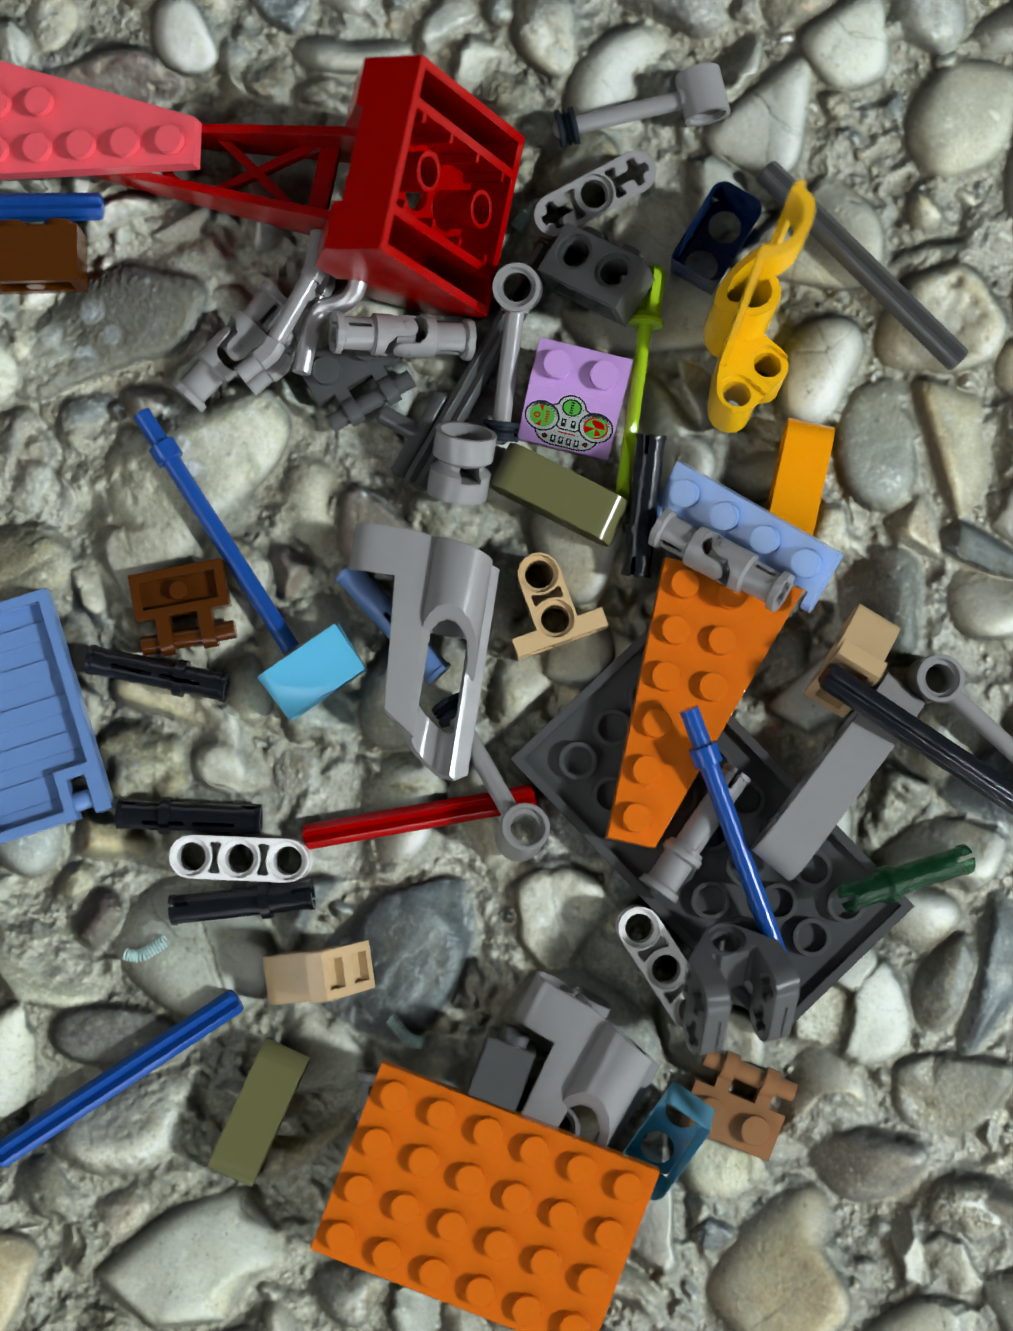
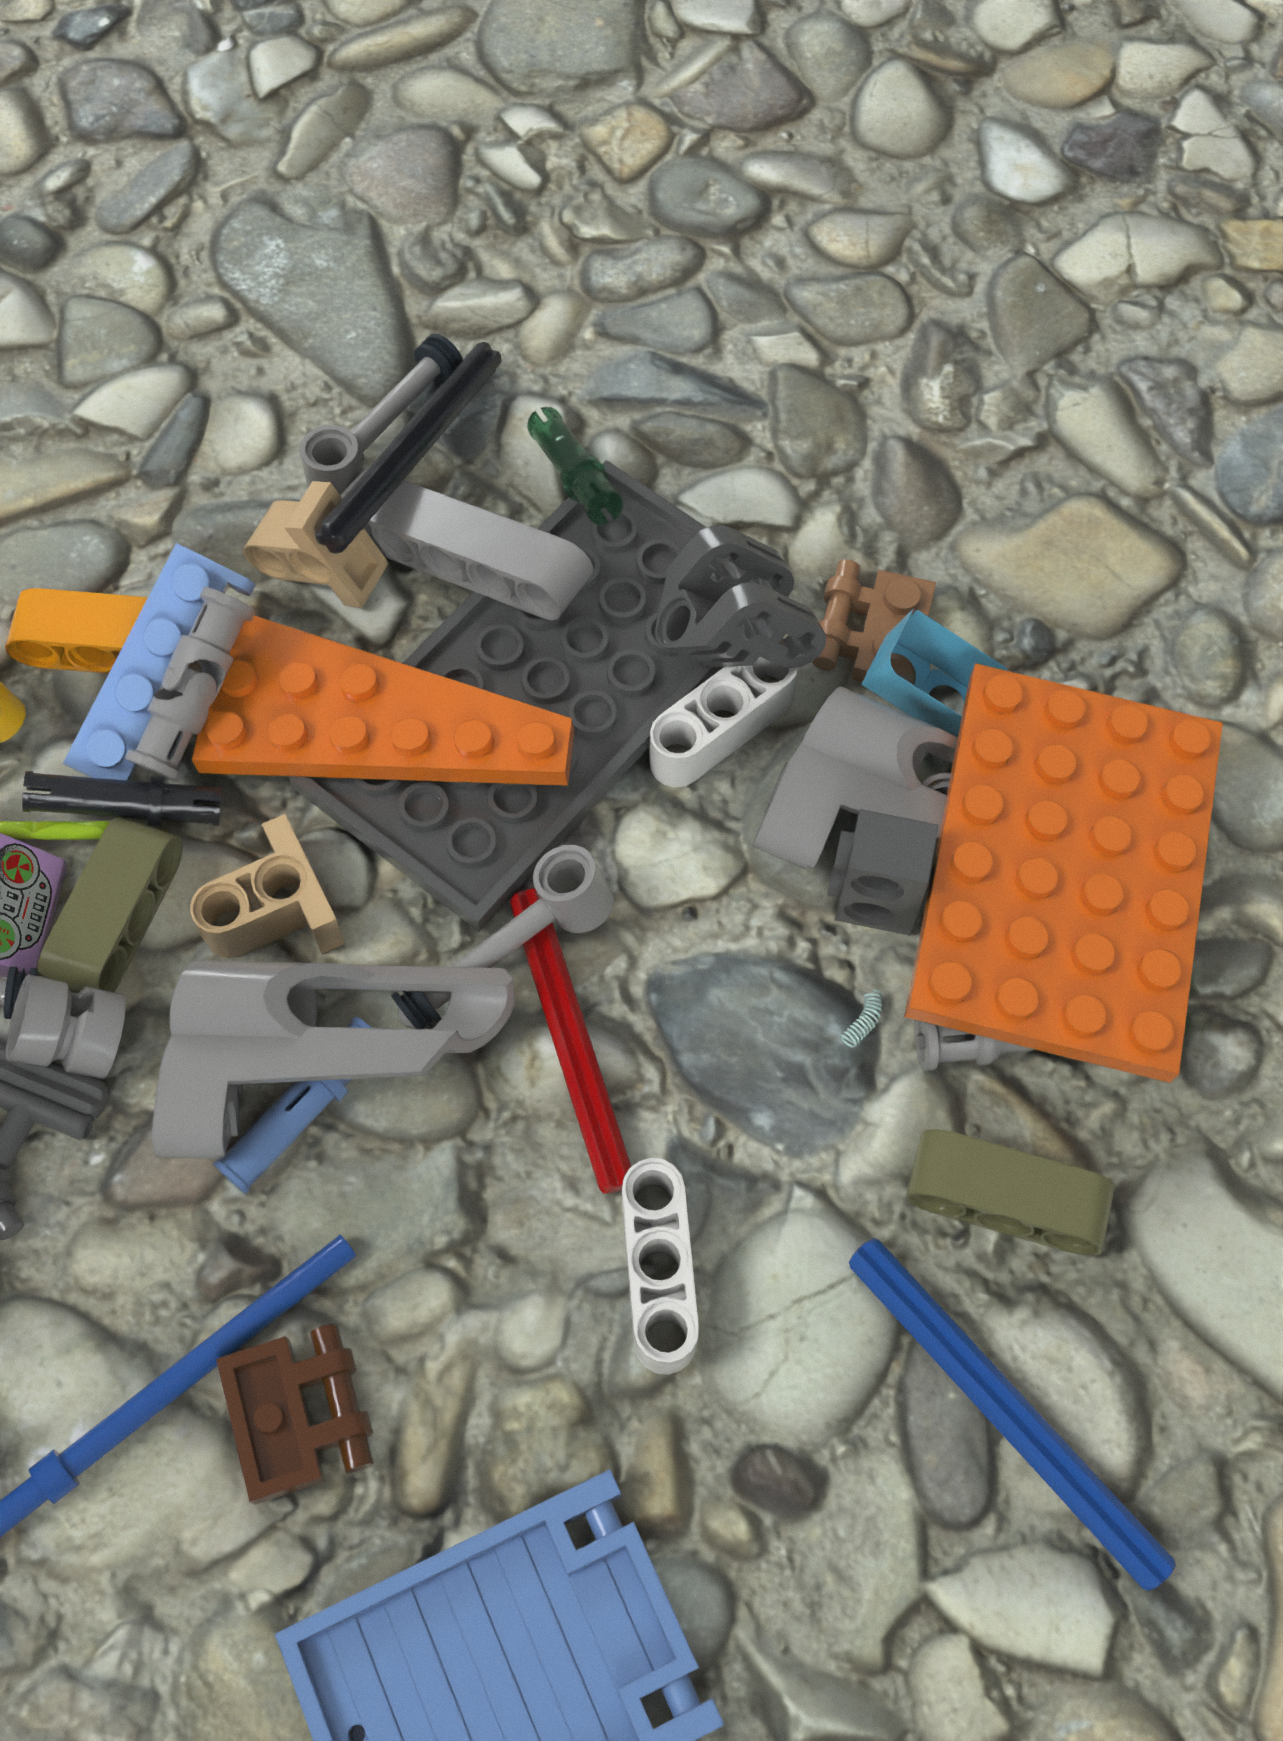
camera: 100 degrees left, 20 degrees down
black pin [84,645,231,702] -> none
black pin [115,797,263,835] -> none
light aqua leg [122,935,168,963] -> none
black pin [168,879,316,926] -> none
medium azure piece [257,622,367,721] -> none
tan tile [262,940,376,1005] -> none
light grey pin [639,763,751,904] -> none
blue bar [680,705,788,955] -> none

